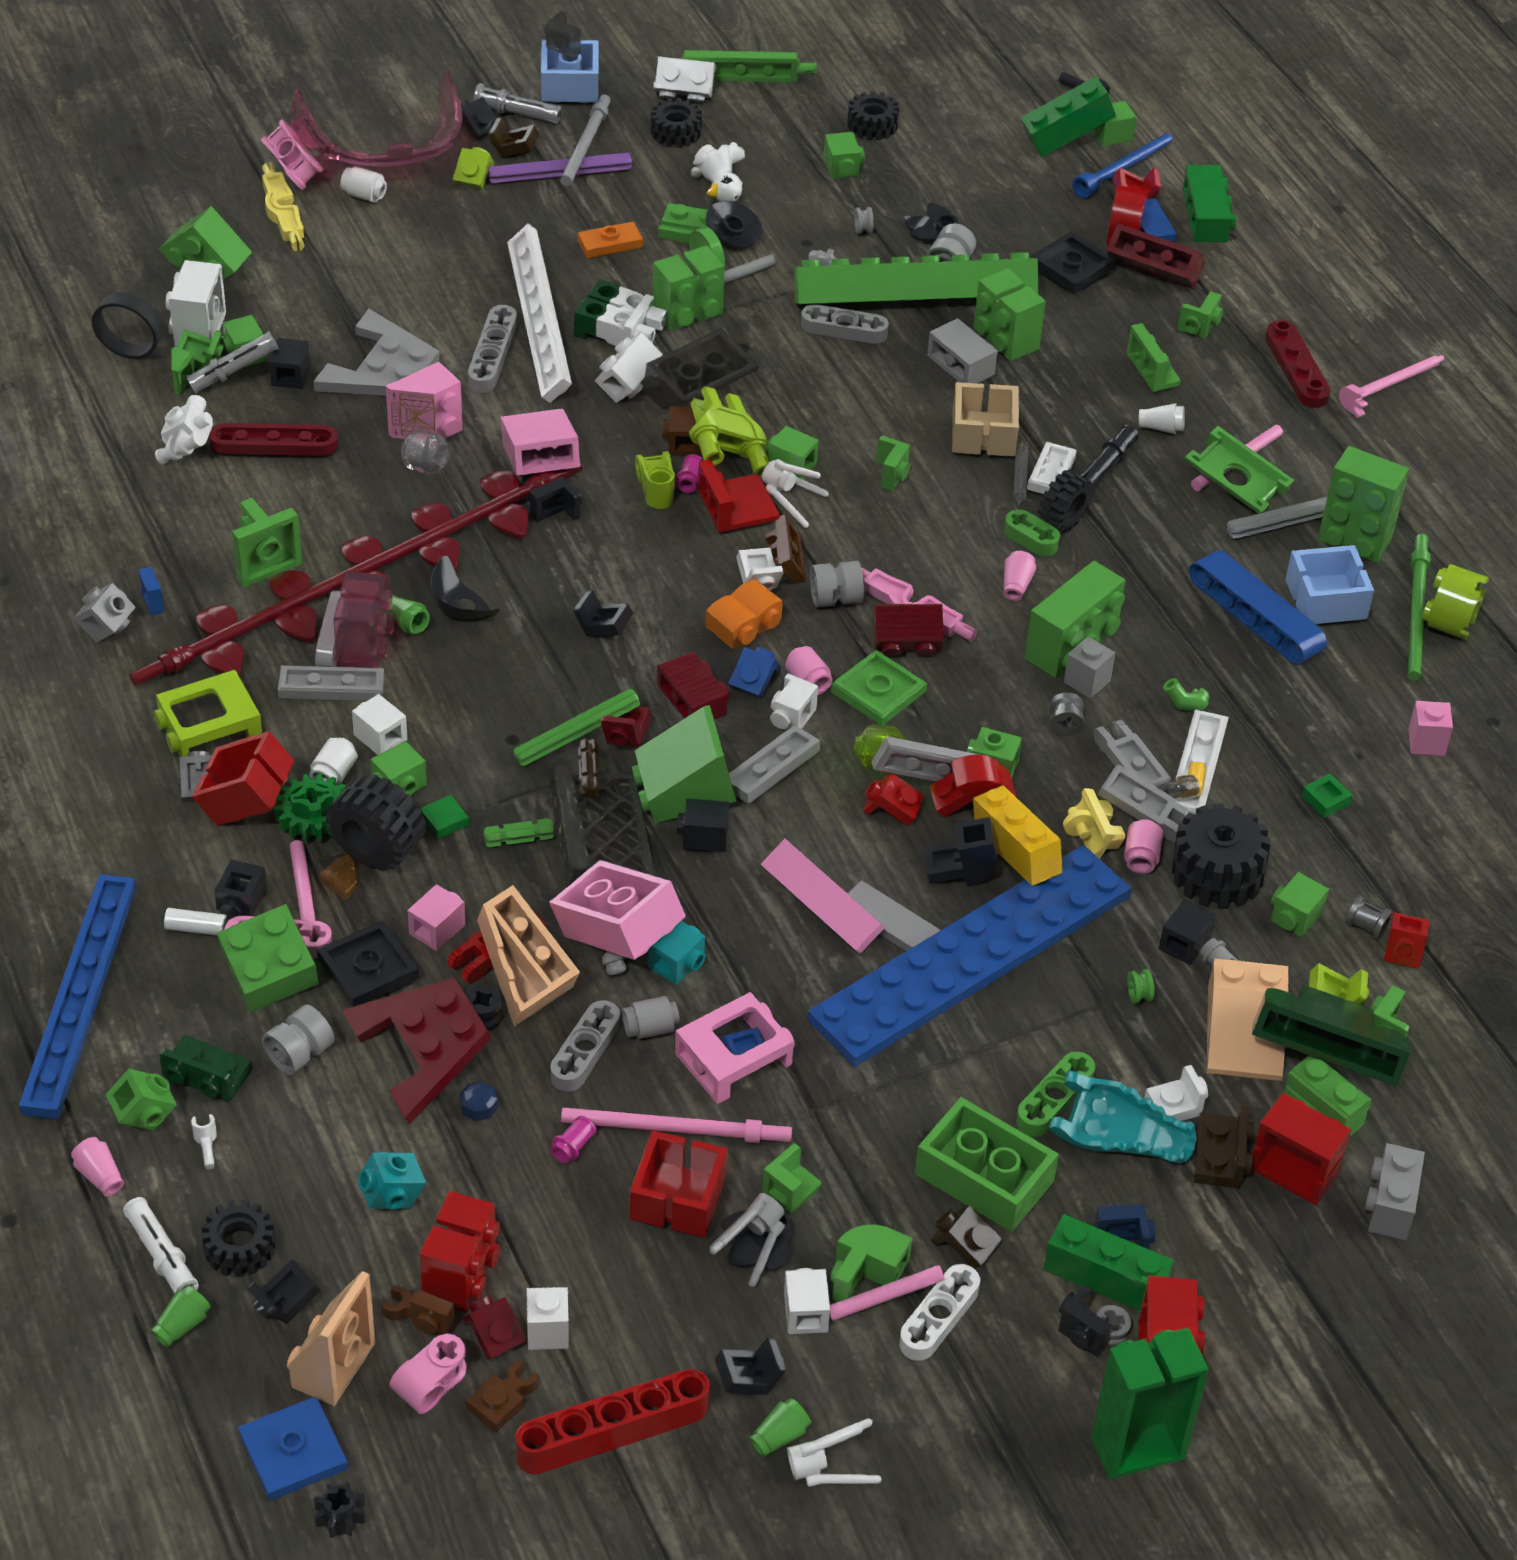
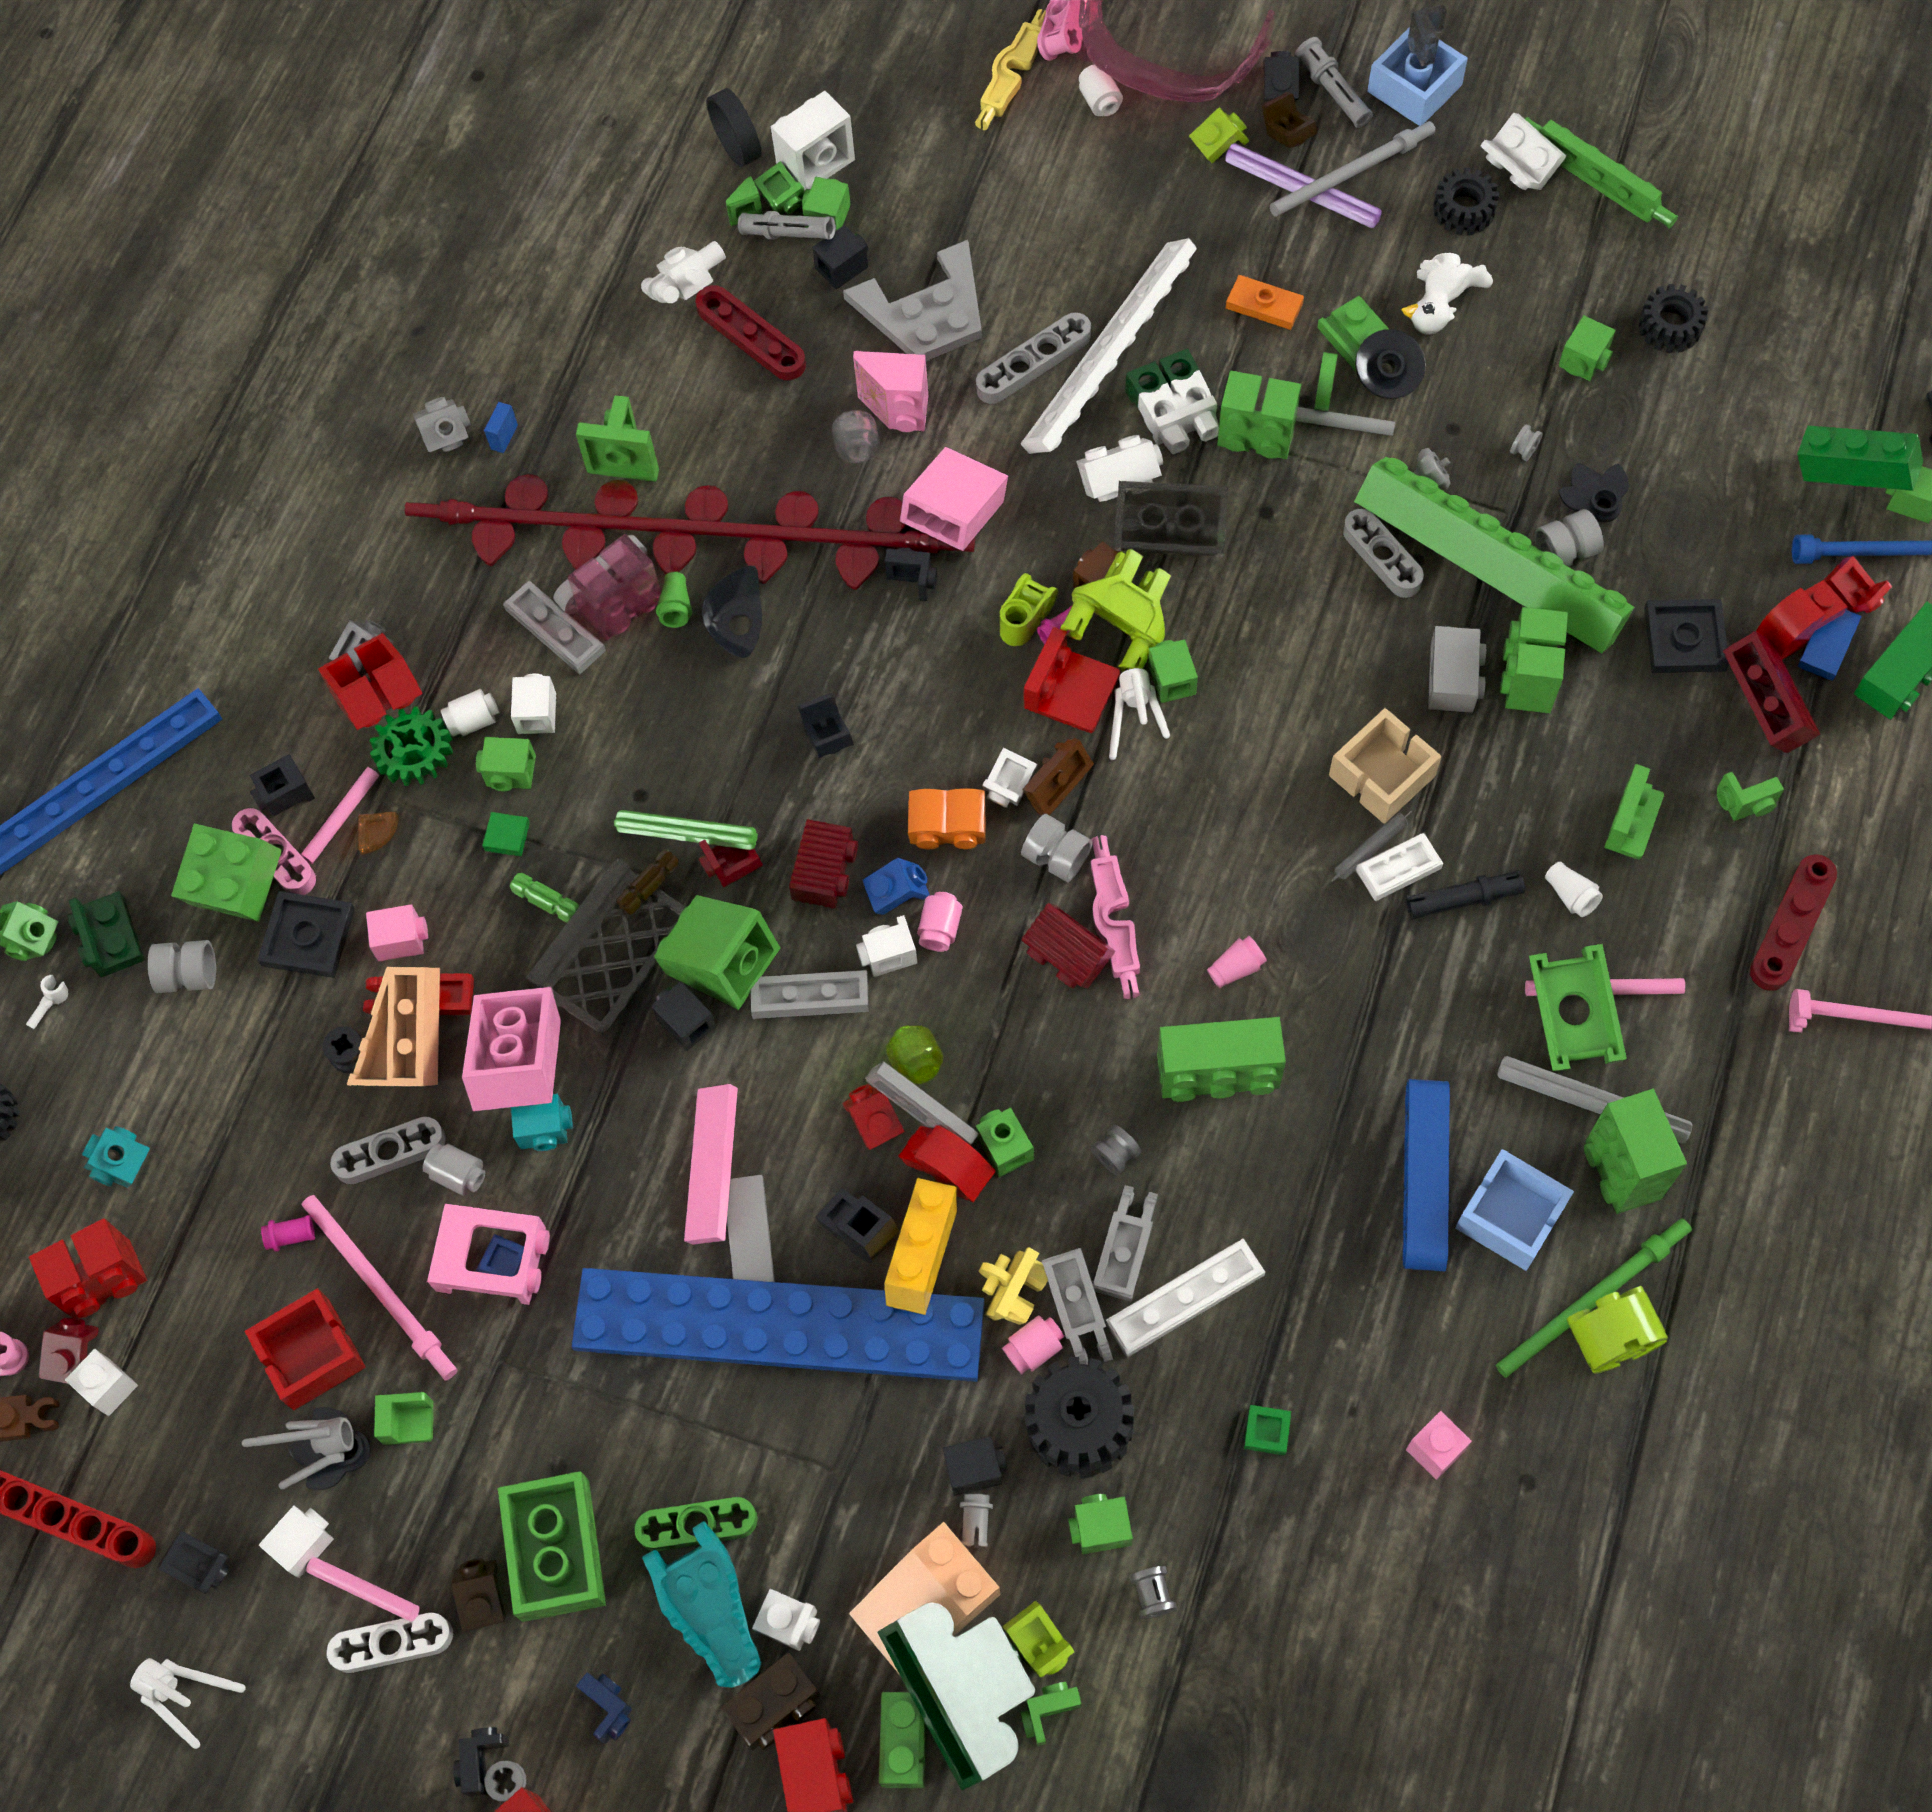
camera: 50 degrees right, 20 degrees up
lime window [153,670,262,757] -> none
bright green brick [159,206,252,280] -> none
white hinge [164,908,227,936] -> none
black tyre [326,774,426,871] -> none
dark red wing [342,978,492,1125] -> none
reddish brown plate [381,1285,455,1335] -> none
dark blue tile [459,1081,497,1121] -> none
bright green cone [748,1398,811,1458] -> none
bright green brick [830,1224,912,1302] -> none
bright green tile [831,650,927,726] -> none
bright green bracket [876,436,910,491] -> none
bright green beam [1004,509,1060,556] -> none
black tyre [1038,469,1094,533] -> none
green brick [1043,1214,1174,1311] -> none
light grey brick [1064,637,1116,699] -> none
bright green bush [1127,969,1154,1004] -> none
bright green arm [1163,678,1210,712] -> none
clear smoke arm [1167,762,1206,799] -> none
red bracket [1384,912,1430,968] -> none

